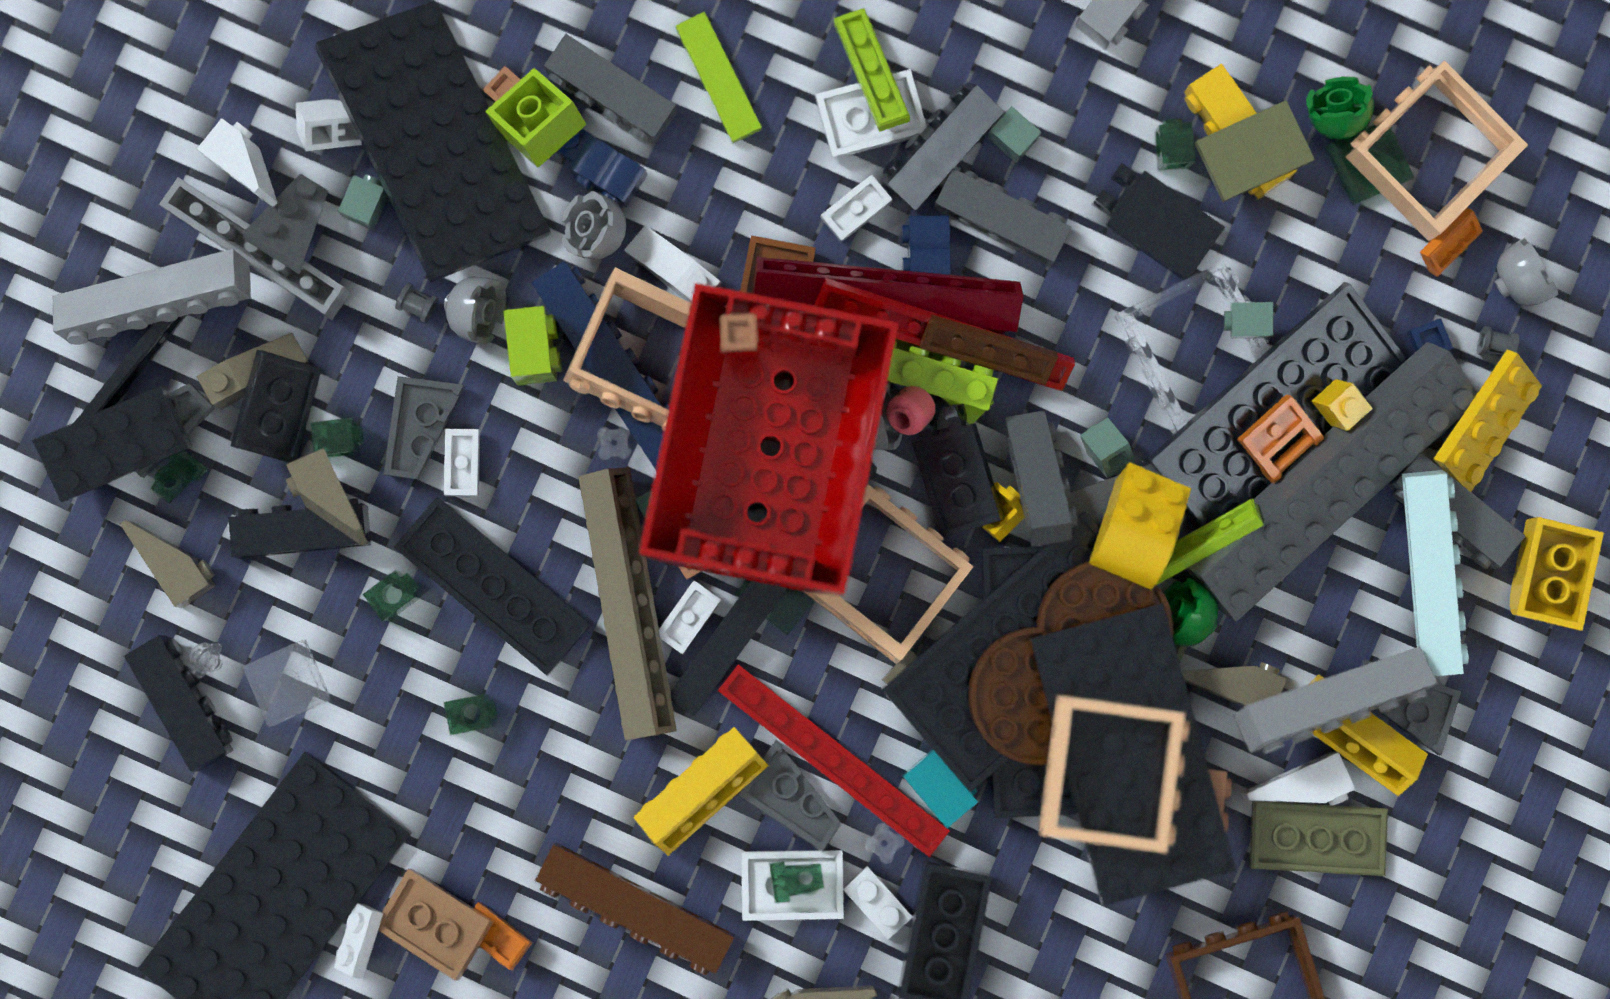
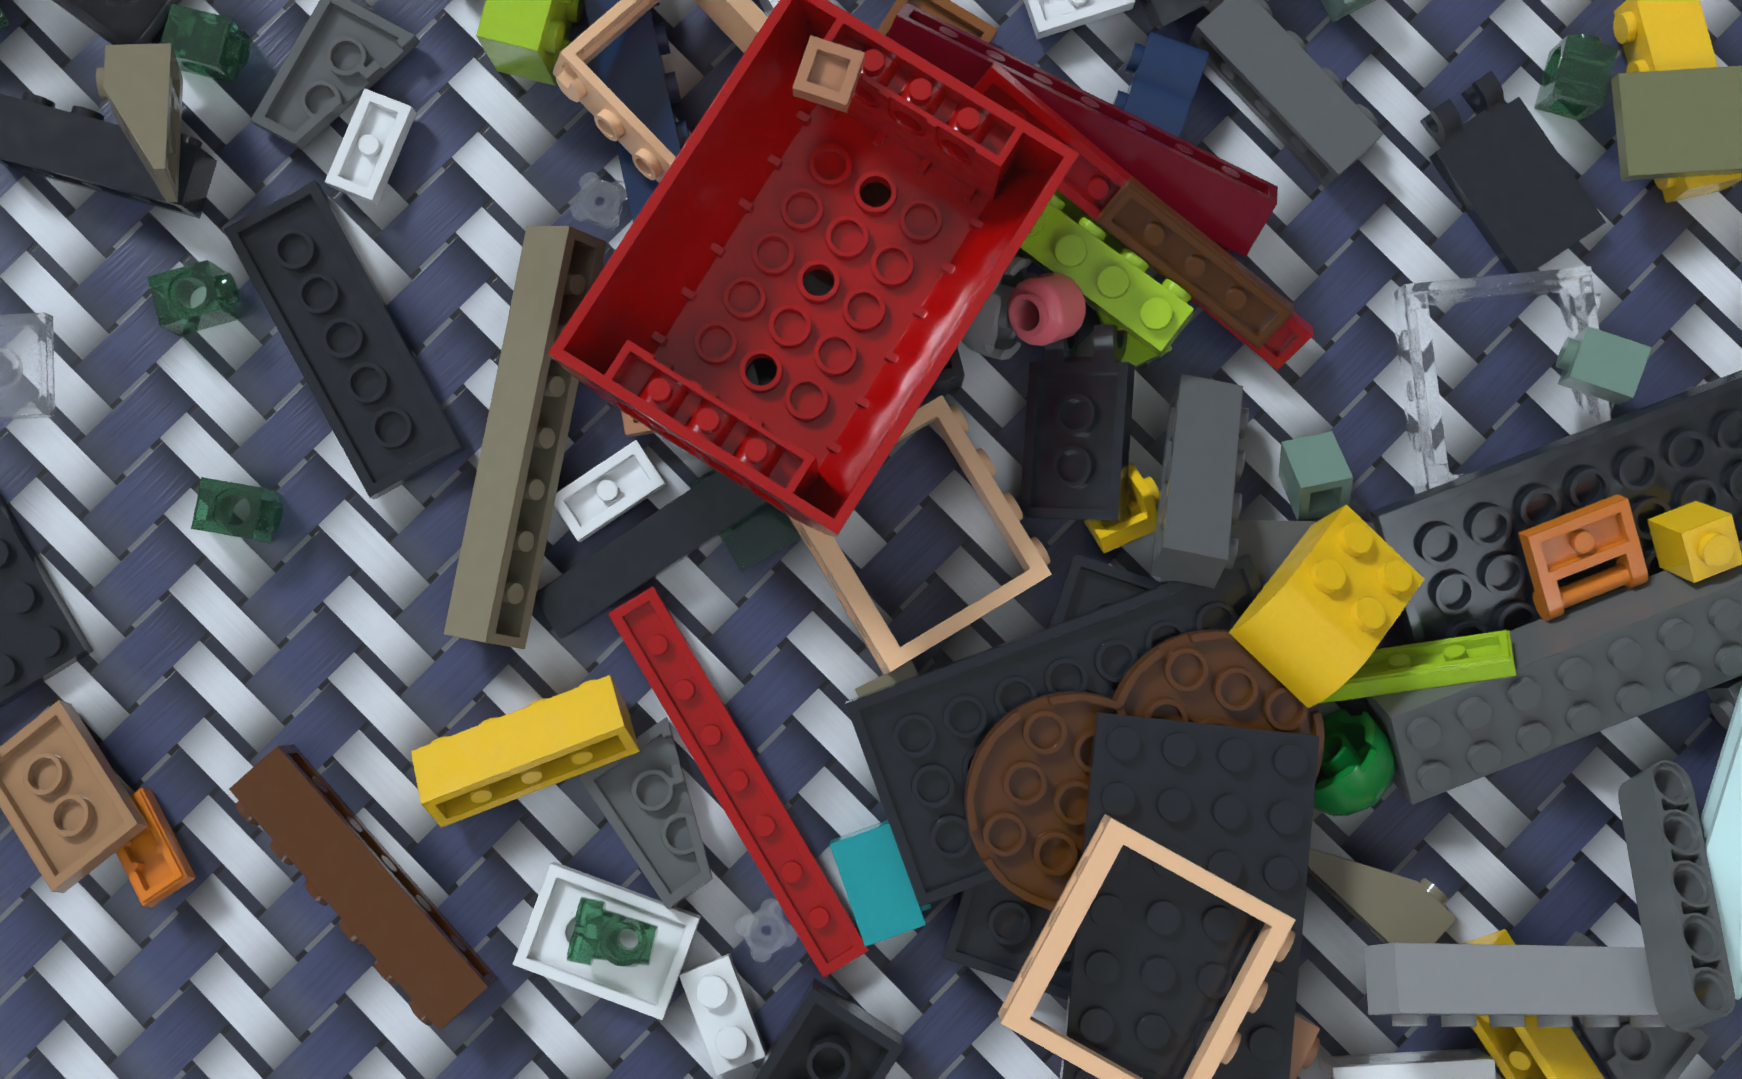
camera: 25 degrees right, 0 degrees up
none -> dark grey beam [1618,760,1735,1033]

